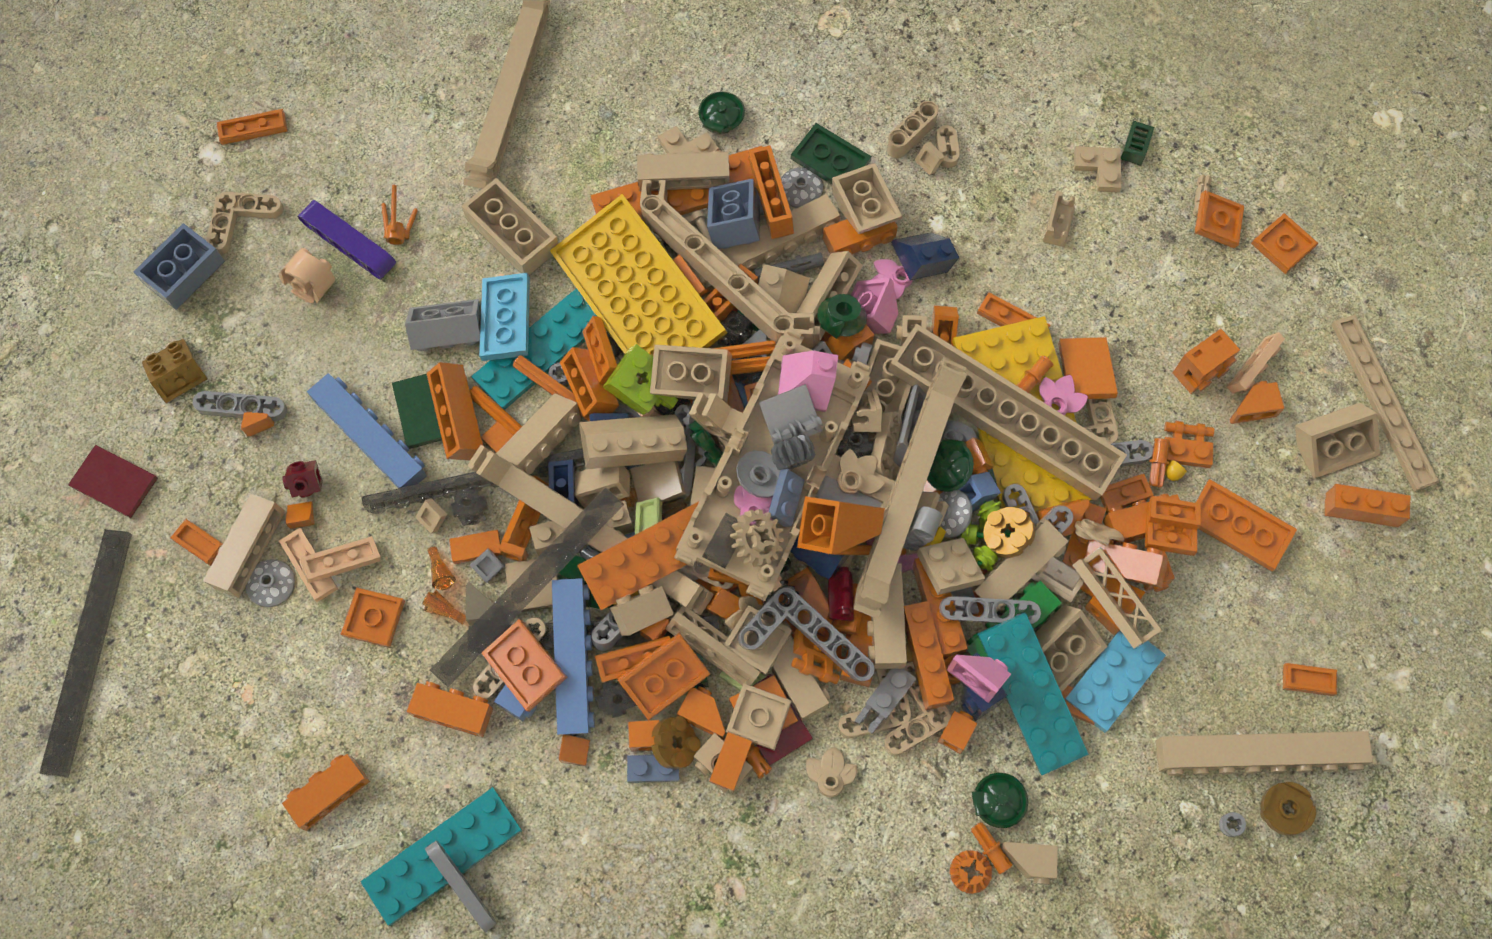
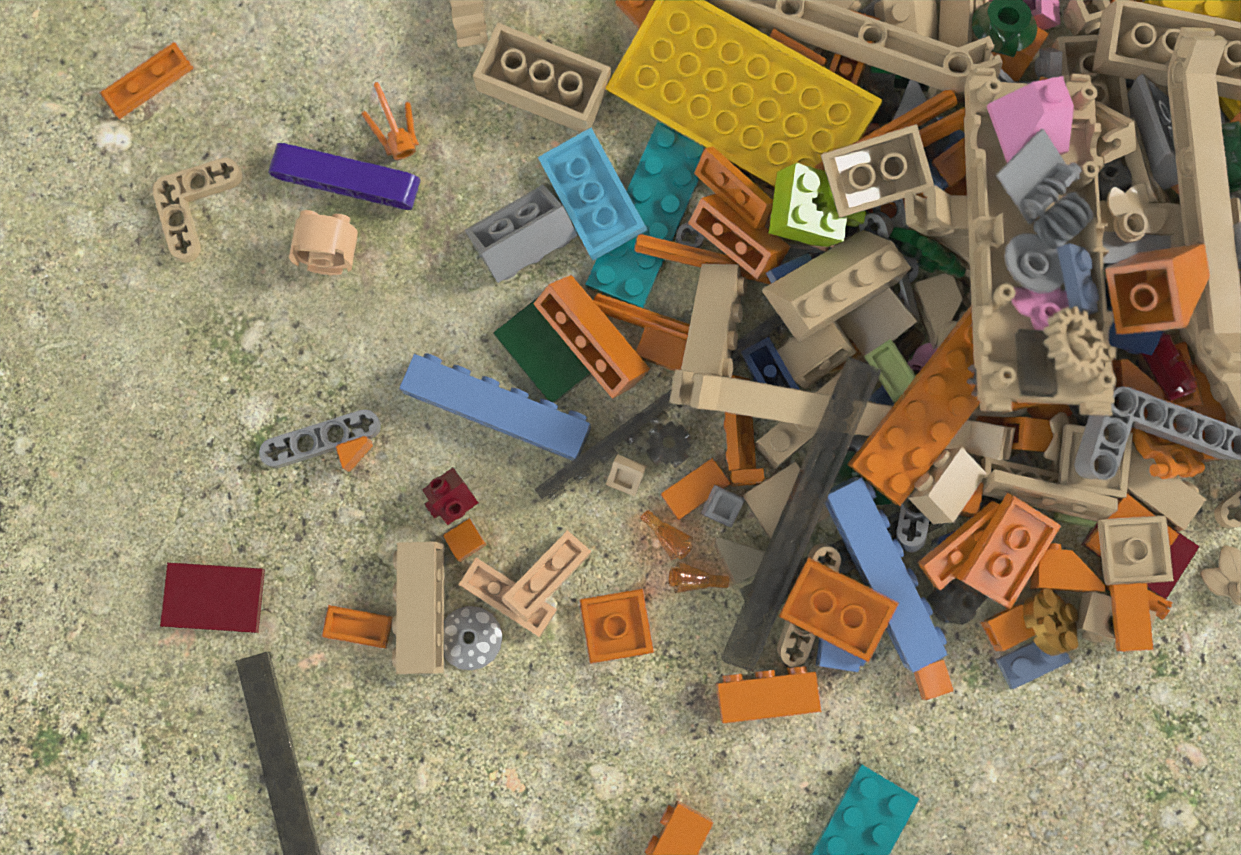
camera: 20 degrees left, 10 degrees up
sand blue brick [133,223,225,310] -> none
pearl gold bracket [142,339,208,403] -> none

